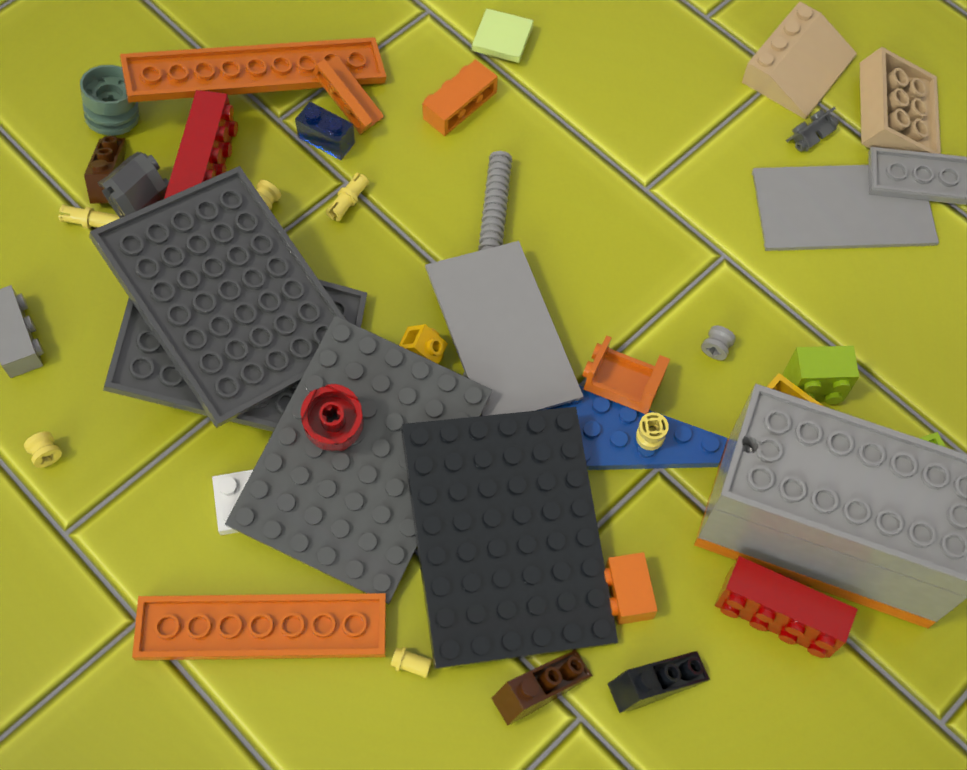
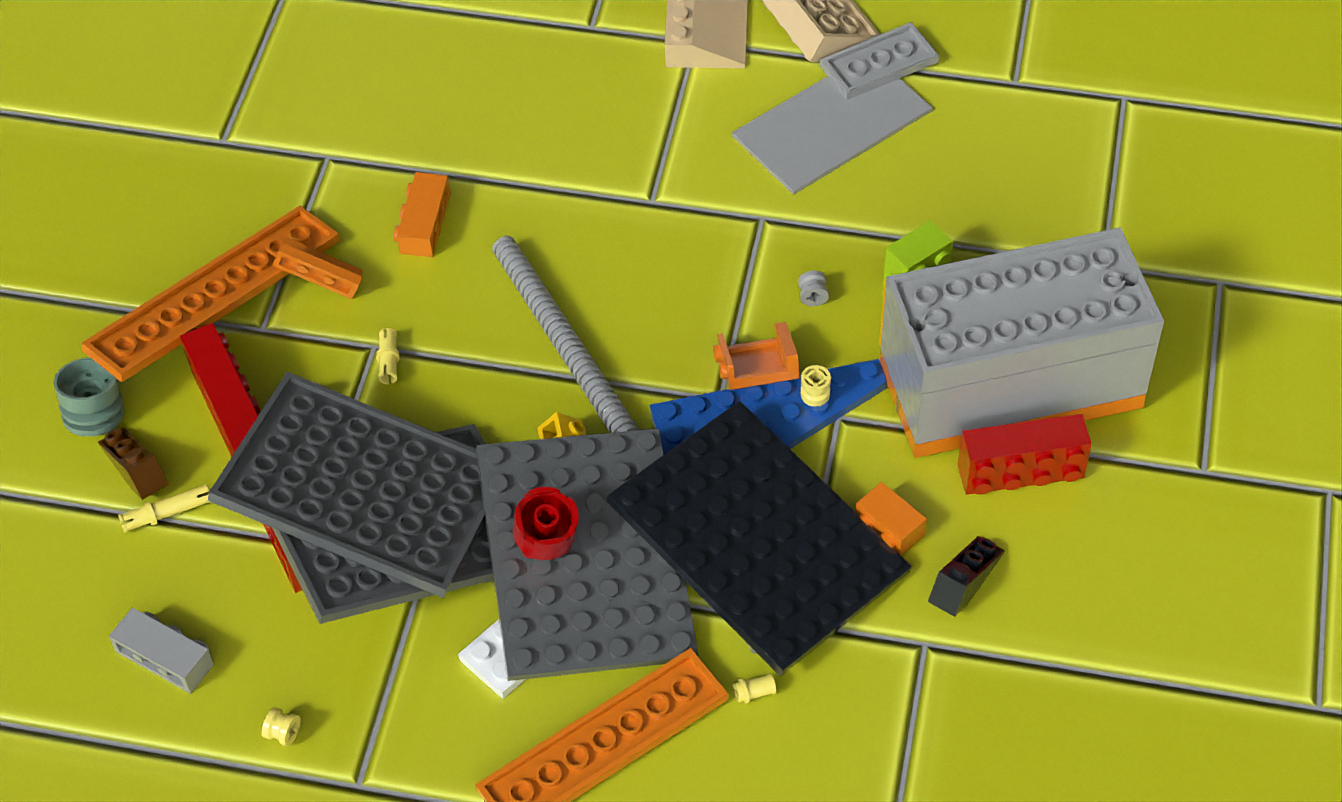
camera: 30 degrees left, 10 degrees down
dark grey brick [98,152,169,218] -> none
clear blue brick [295,102,355,160] -> none
light grey piece [425,241,584,416] -> none
yellowish green tile [472,8,533,63] -> none
reddish brown slope [491,650,592,726] -> none
dark grey hinge [786,107,839,151] -> none

